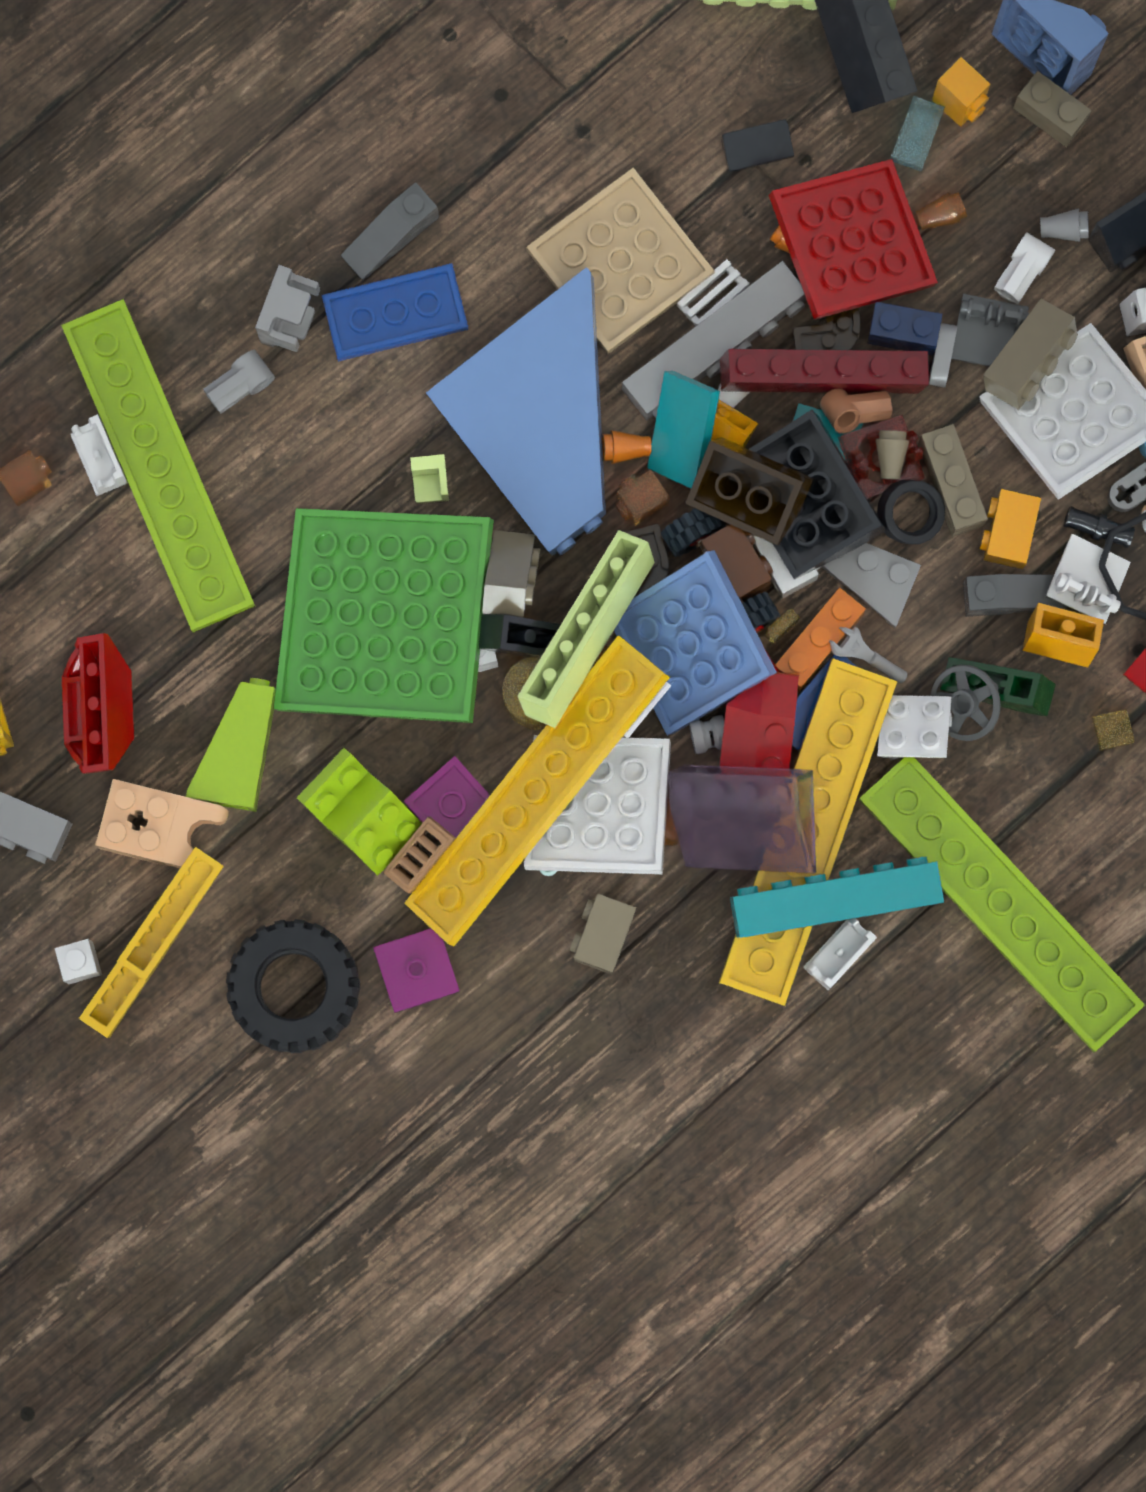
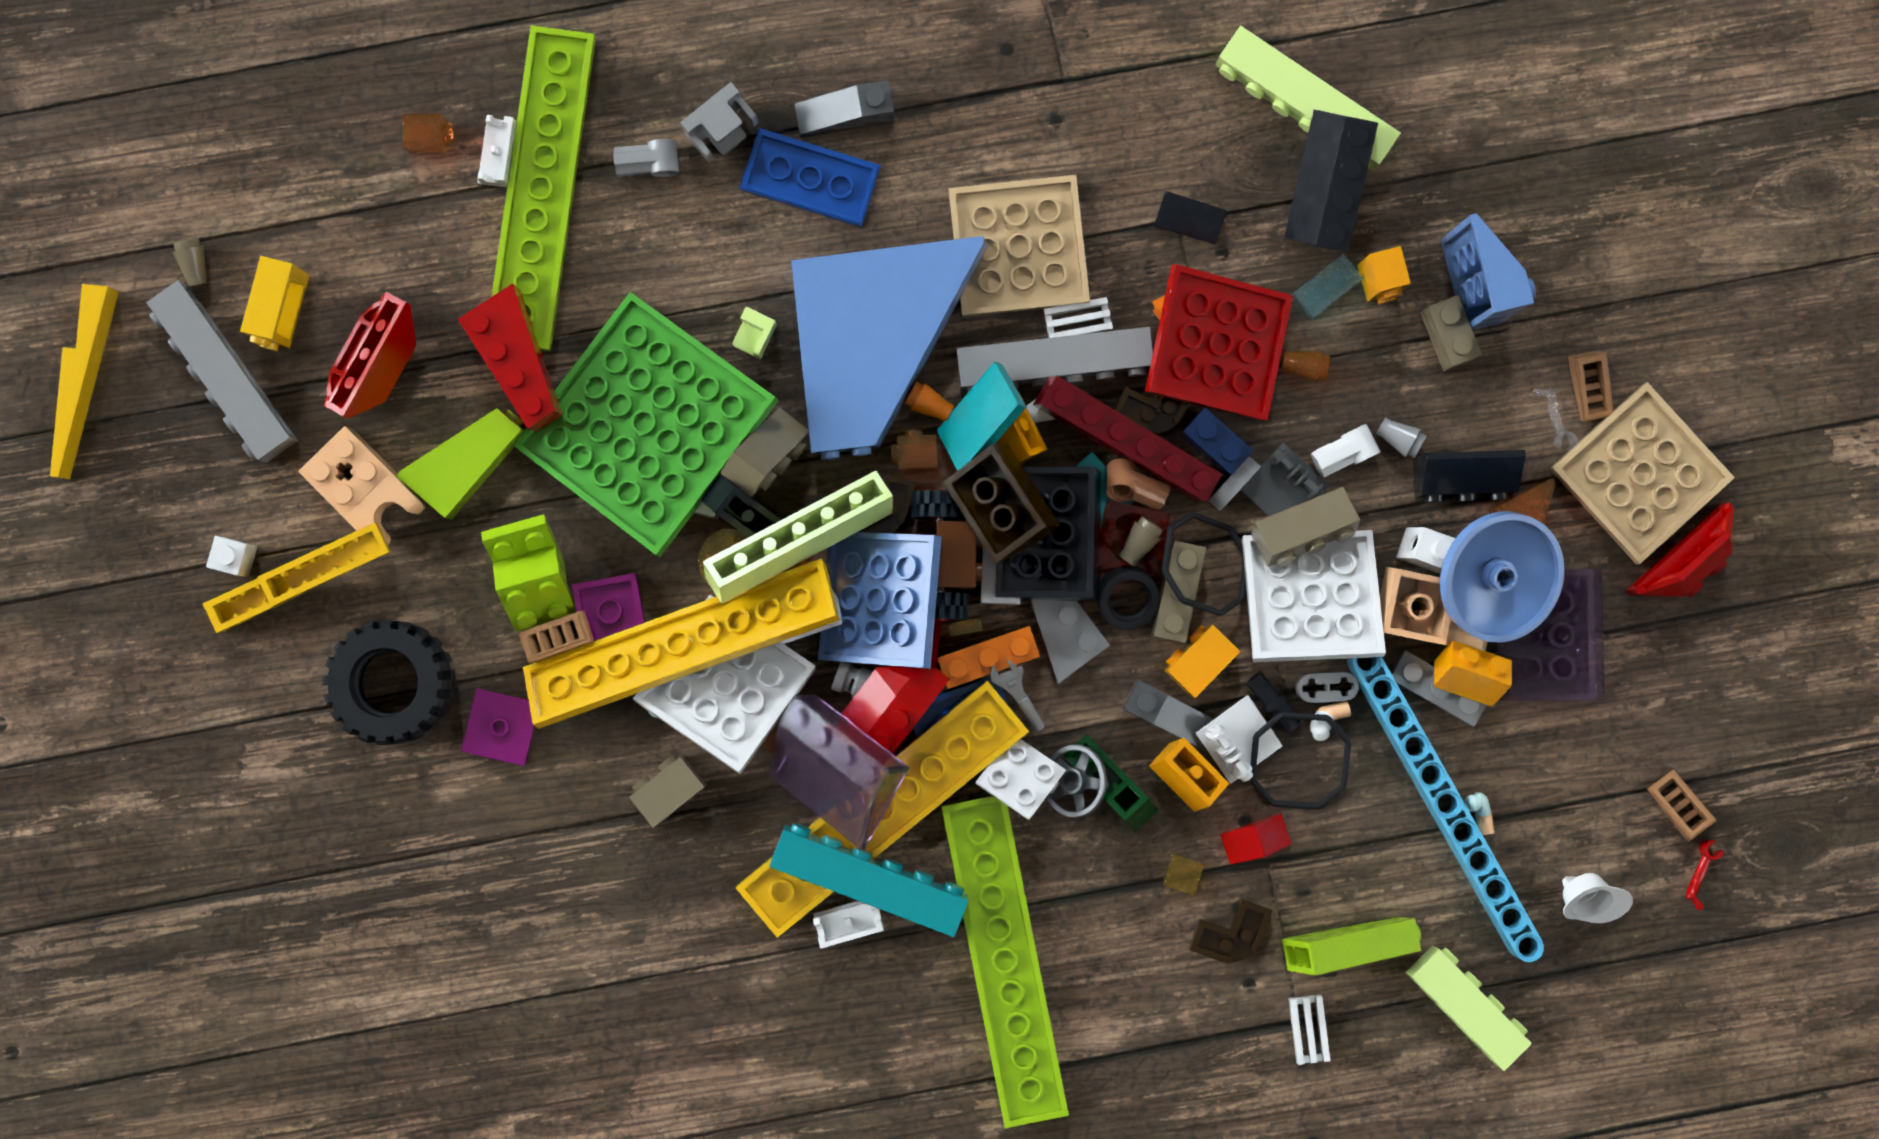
camera: 25 degrees right, 5 degrees up
none -> red wedge [458,283,563,433]
none -> black piece [1162,512,1246,616]

